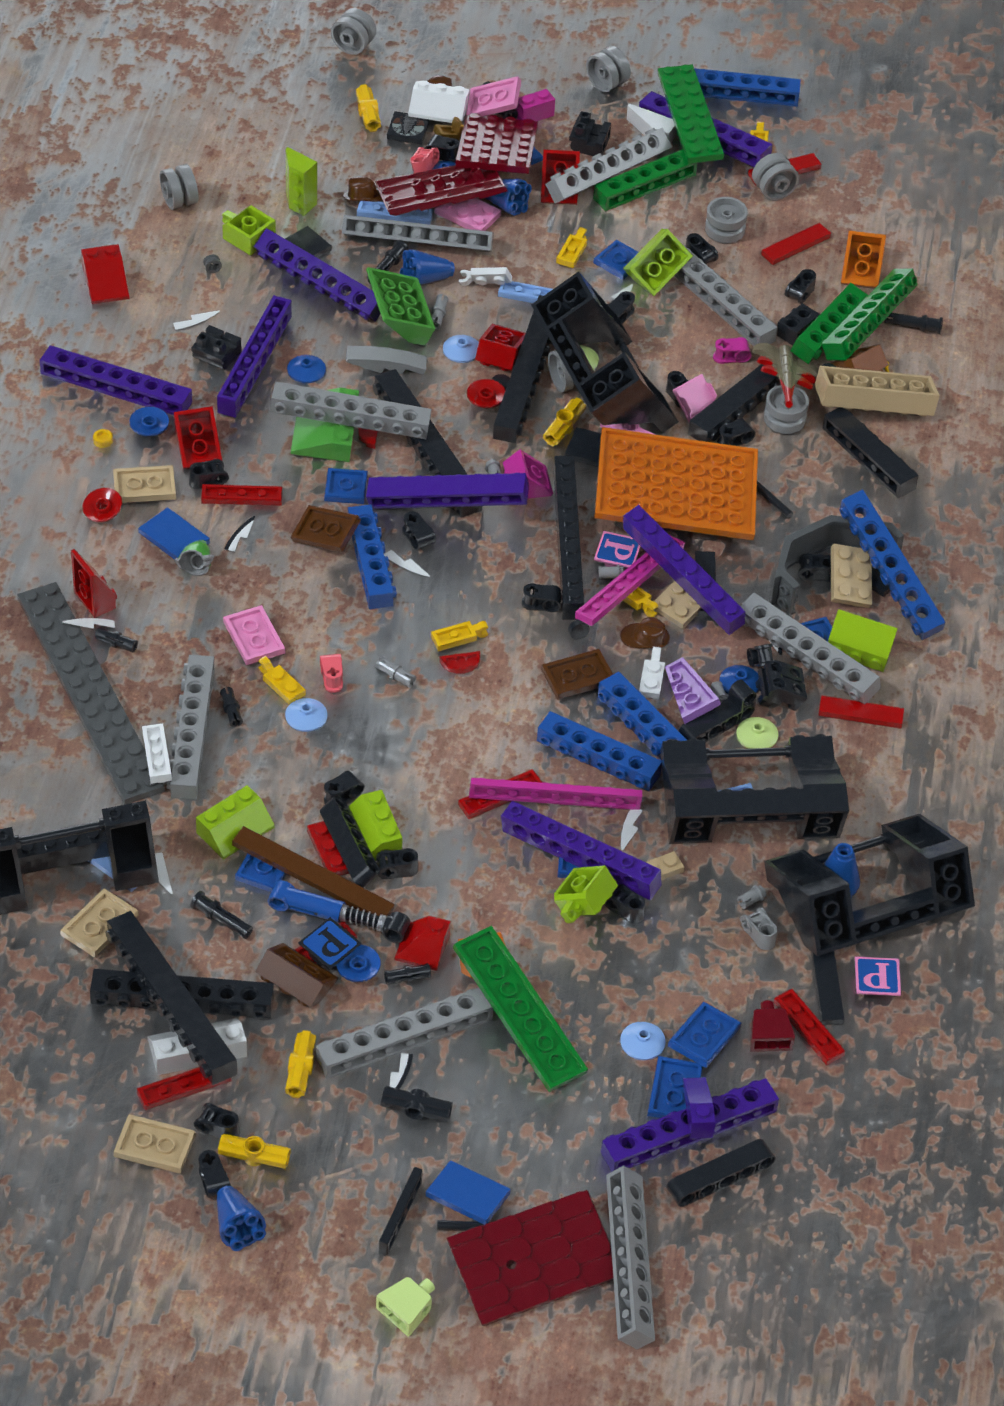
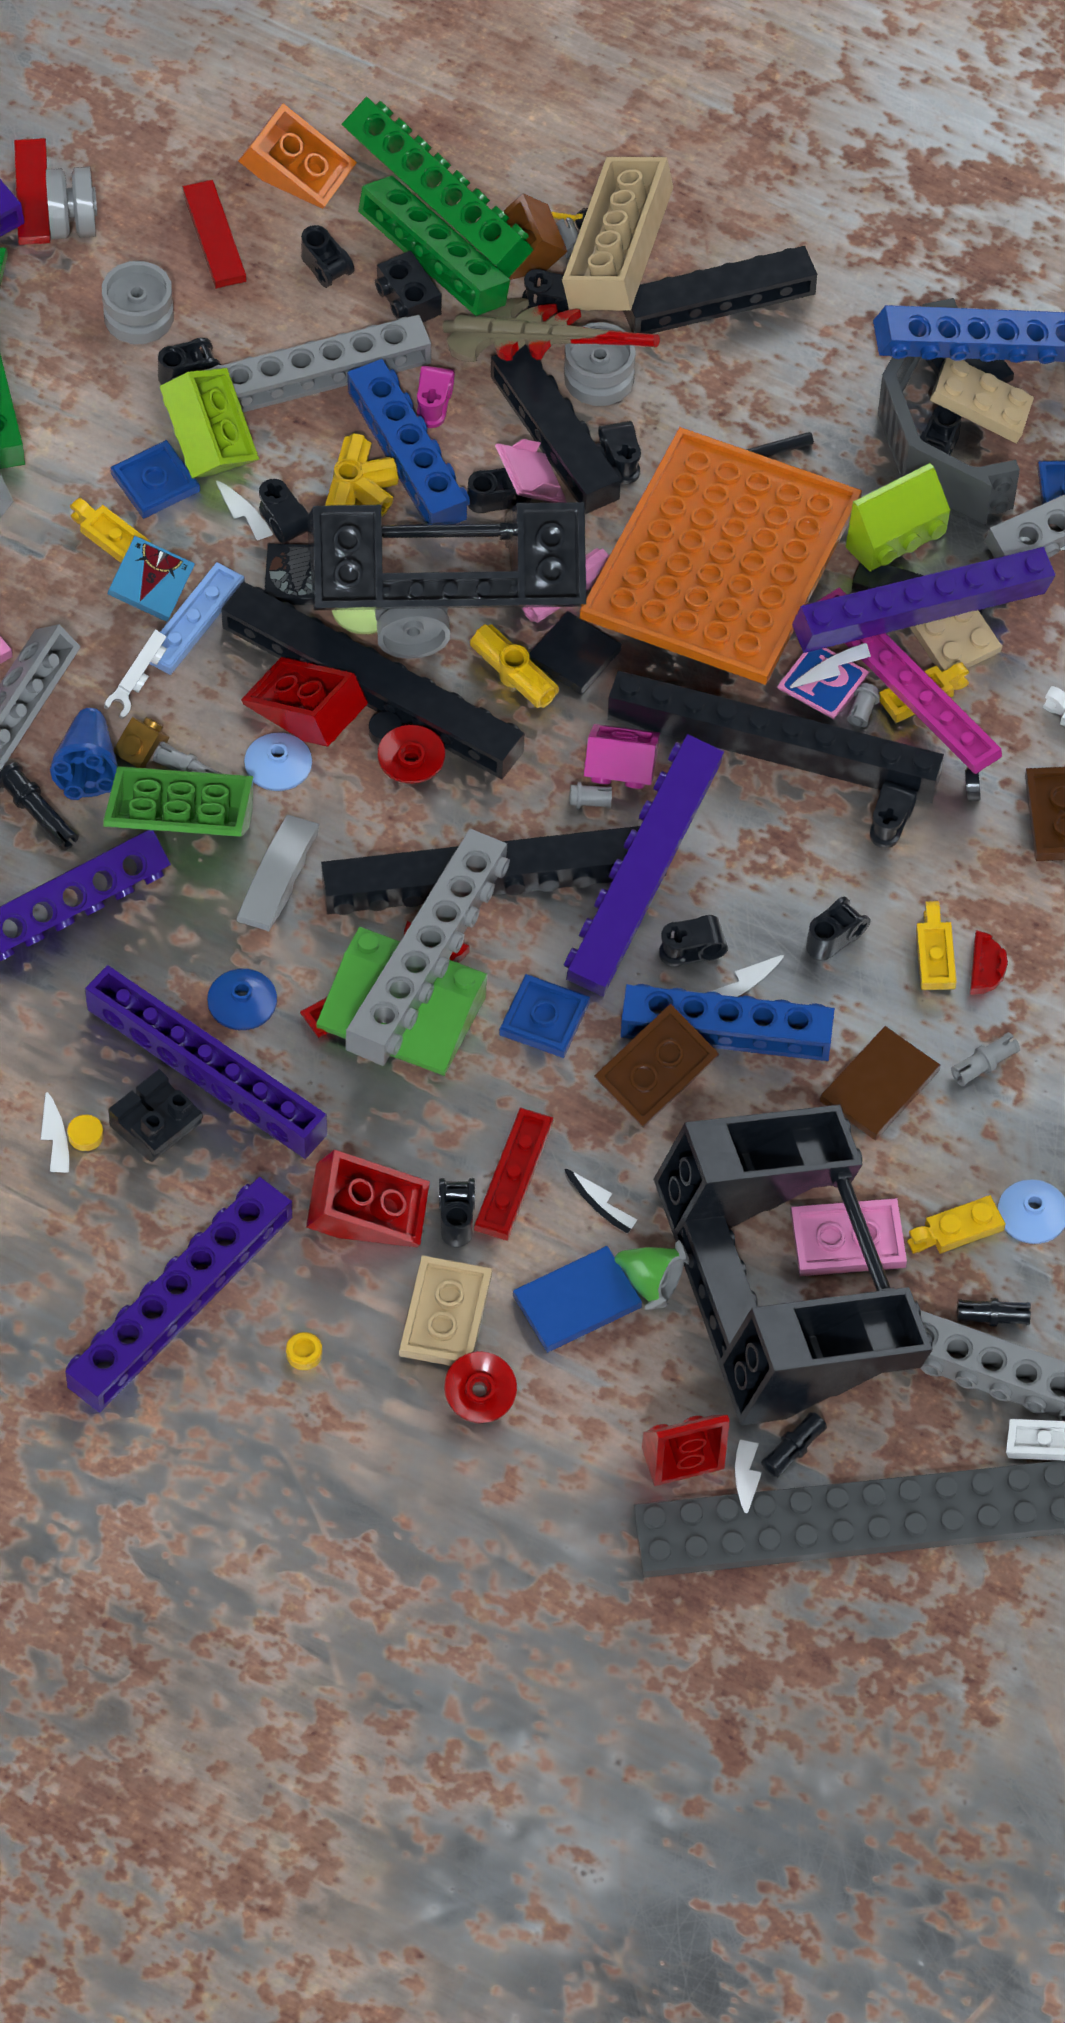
camera: 70 degrees left, 10 degrees up
blue dish [129,407,169,436] -> none
coral piece [320,653,343,693] -> none
reddish brown piece [620,617,670,648] -> none
black pin [884,312,943,334] -> none
none -> yellow tile [67,1114,104,1151]
none -> dark azure tile [107,536,195,622]
none -> pearl gold bracket [114,717,170,768]
none -> yellow piece [325,433,399,517]
none -> blue brick [347,359,470,524]
none -> black brick [653,1105,933,1425]
none -> white sticker [790,643,871,688]
none -> black piece [806,896,871,960]
none -> reddish brown tile [820,1026,940,1141]
none -> lime slope [845,463,950,571]

